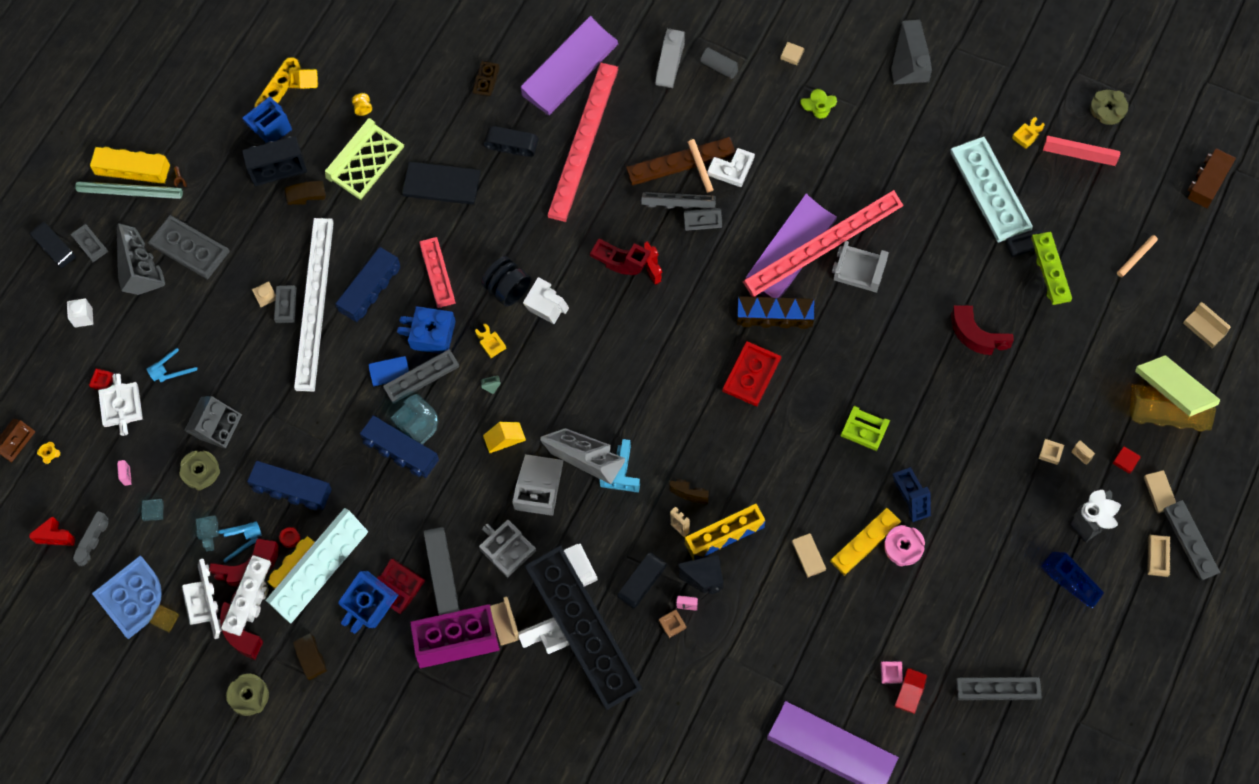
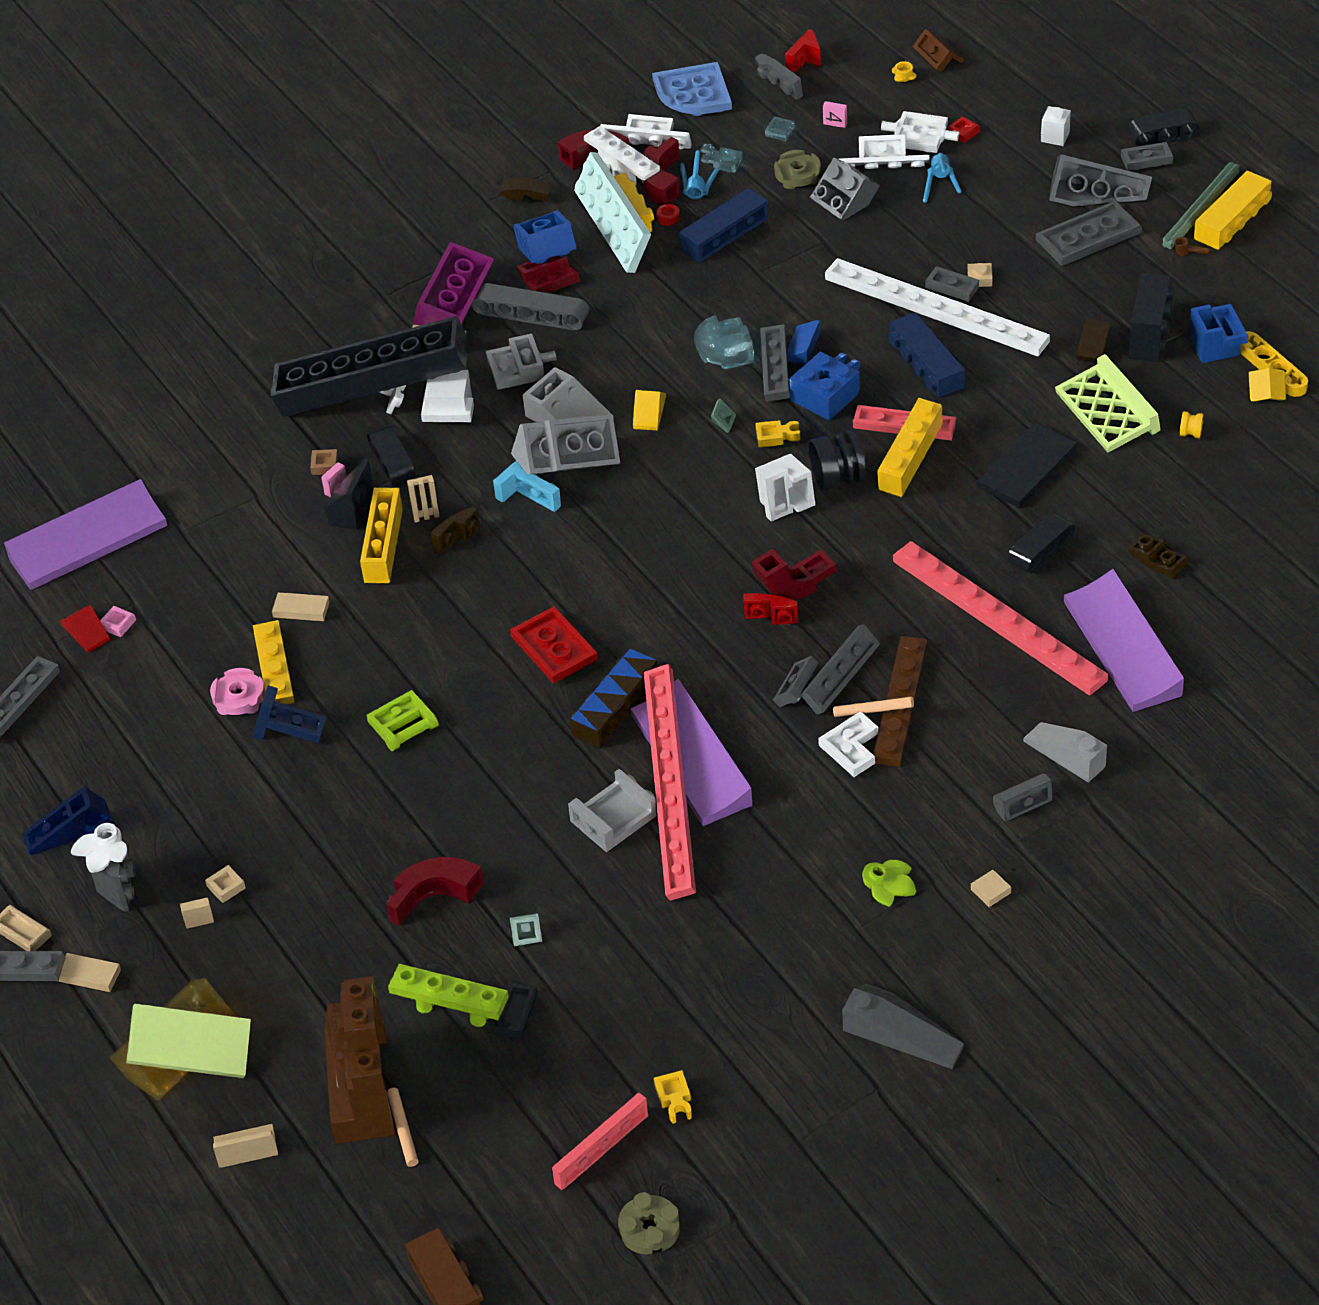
camera: 120 degrees right, 20 degrees down
clear yellow plate [150,605,179,632] -> none
olive plate [227,674,269,716] -> none
dark blue brick [360,415,439,478] -> none
light aqua plate [950,137,1033,242] -> none
red tile [1113,446,1141,474] -> none
none -> reddish brown panel [324,976,395,1144]
none -> sand green slope [510,913,542,946]
none -> white bracket [839,135,929,169]
none -> yellow brick [878,398,943,497]

